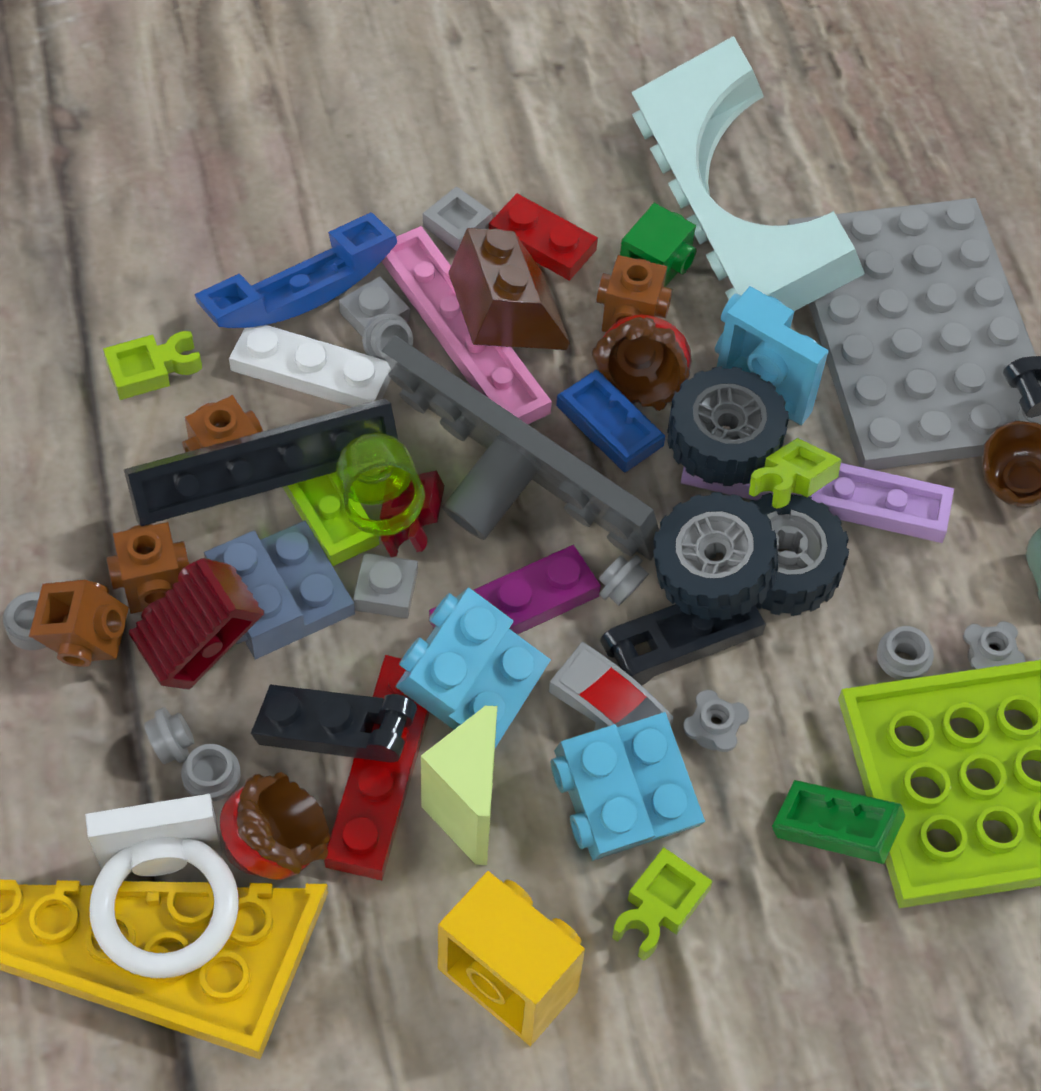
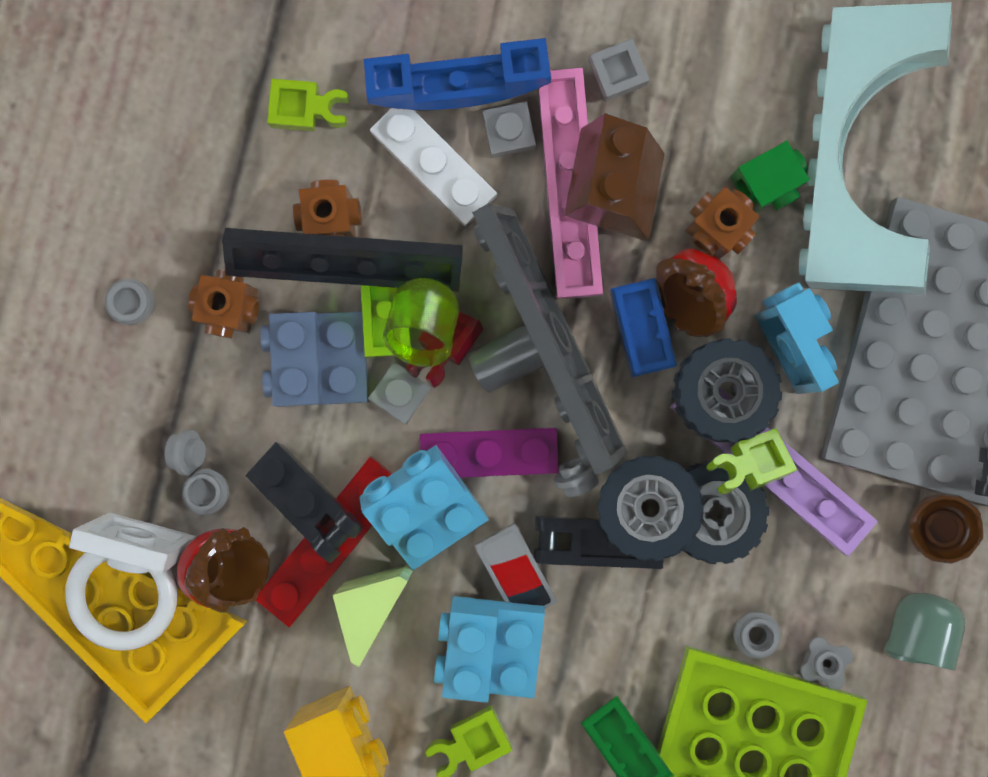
camera: 30 degrees right, 30 degrees up
dark orange brick [29,579,129,667] -> none
dark red brick [129,558,264,690] -> none
light grey plate [362,313,413,360] -> none
red plate [489,193,598,281] -> none
light grey plate [683,690,749,752] -> none

